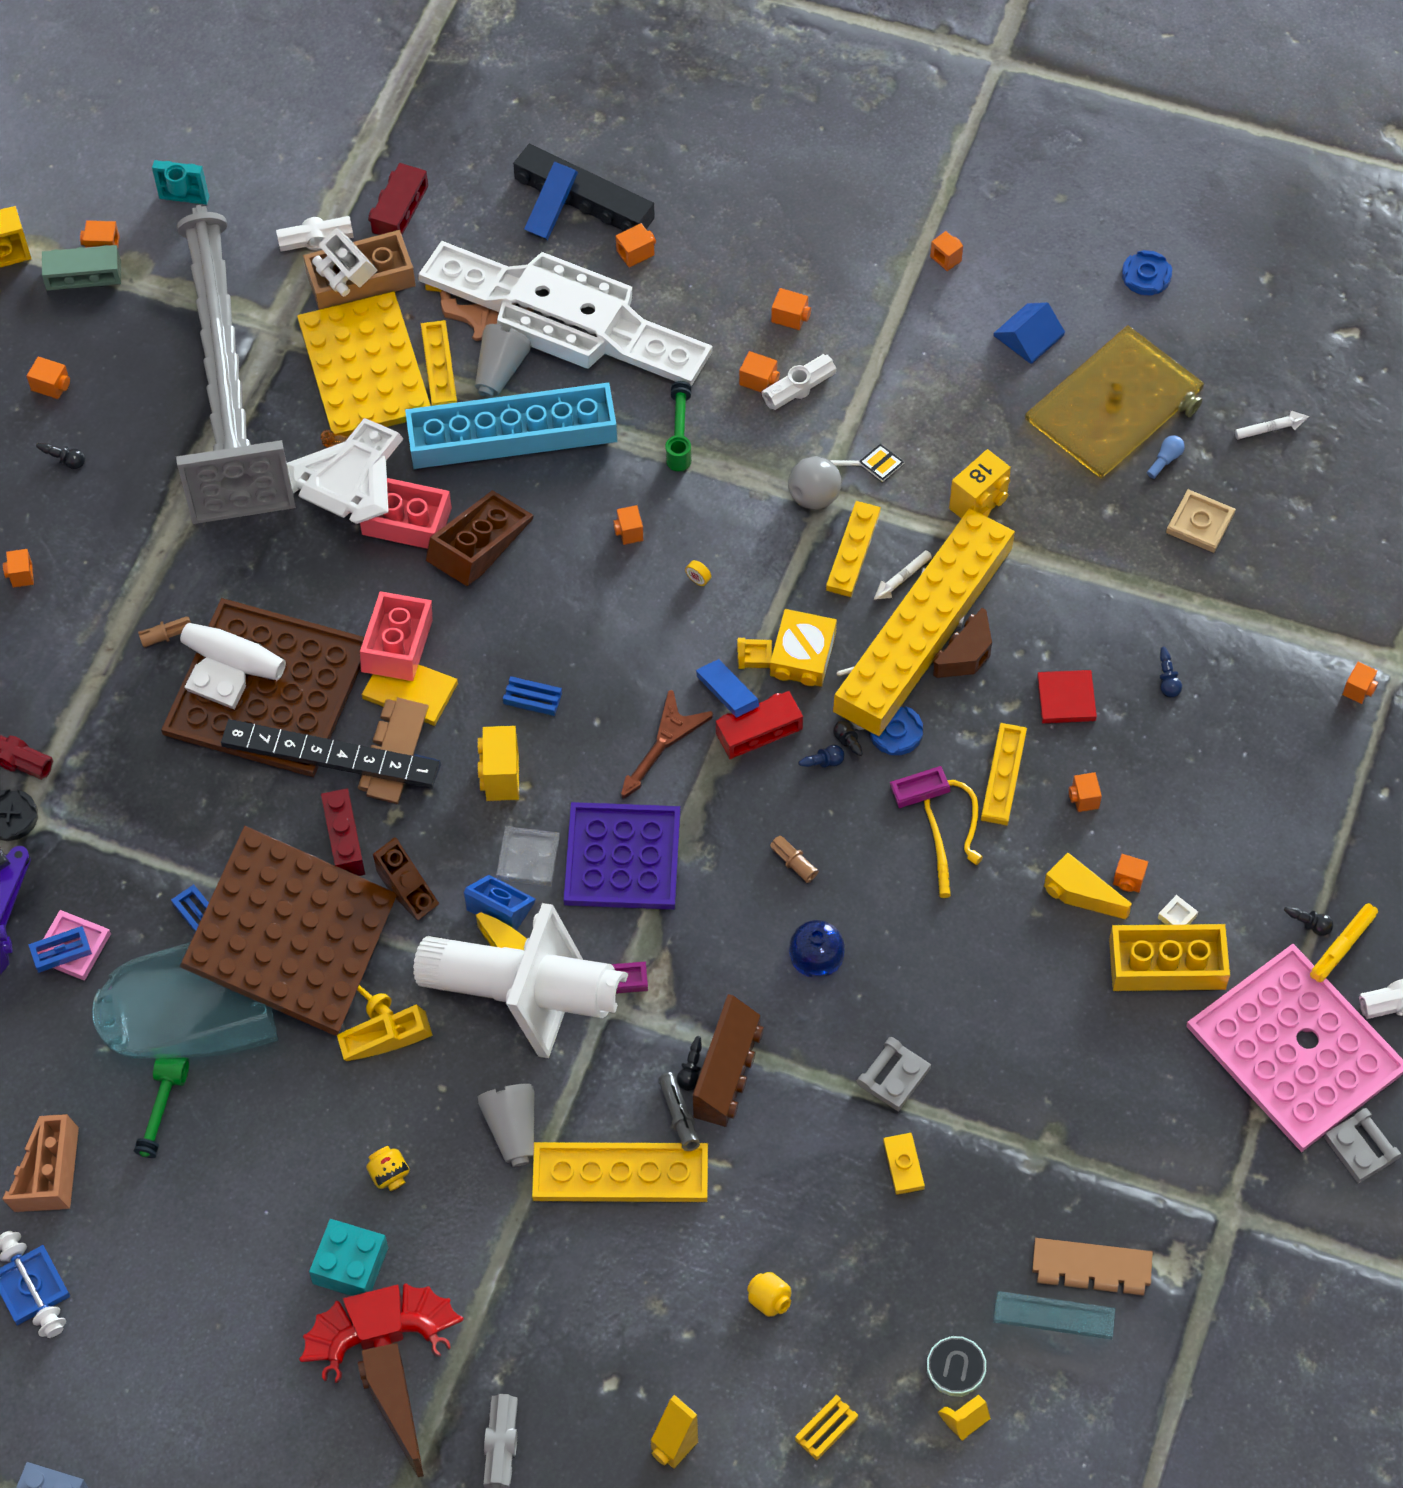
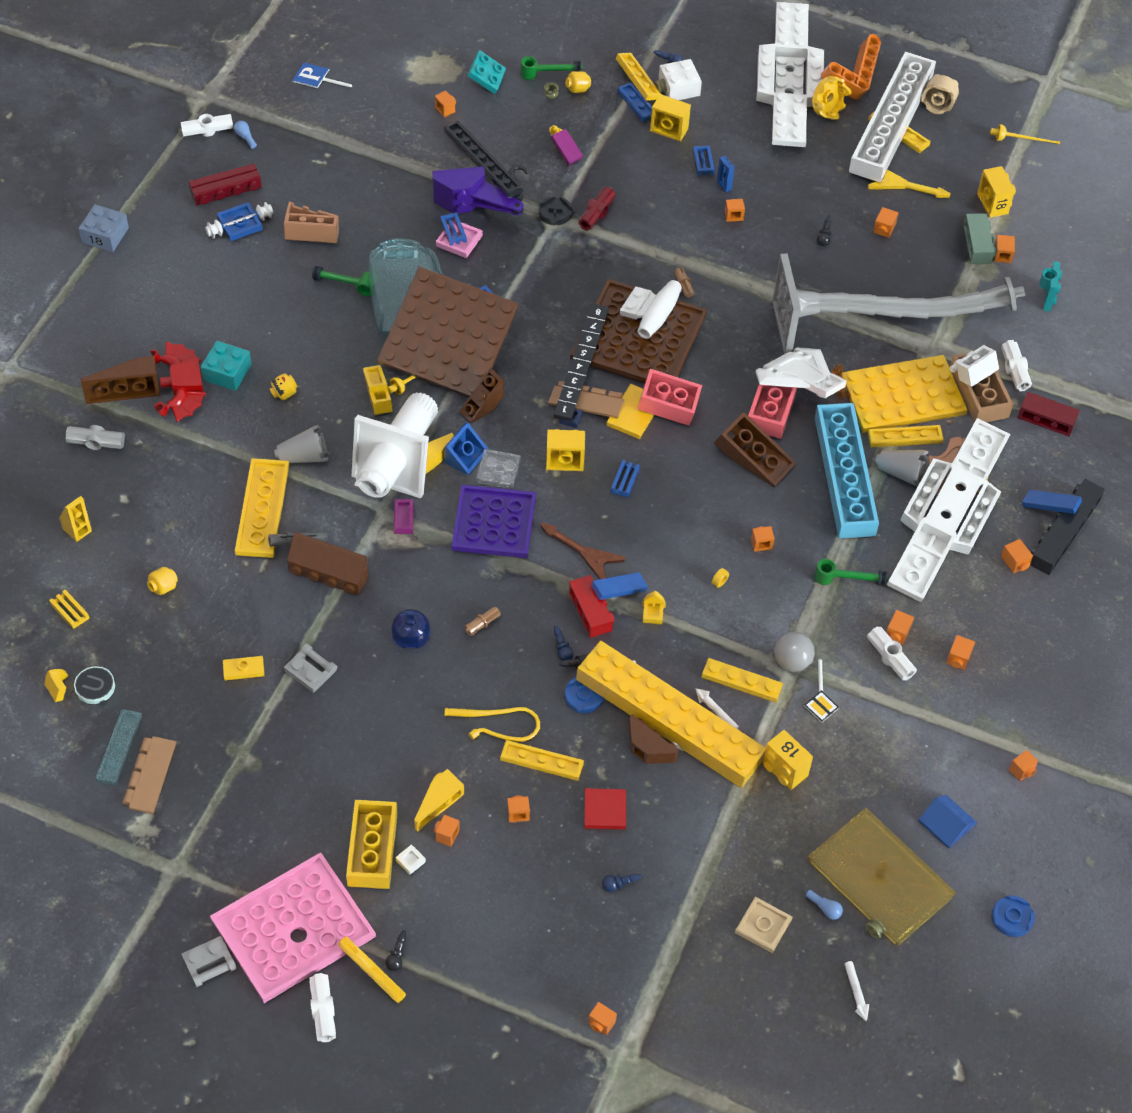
camera: 90 degrees right, 5 degrees down
dark red brick [321,788,366,876] -> none
yellow brick [770,609,837,687] -> none
magenta tile [890,766,951,808] -> none

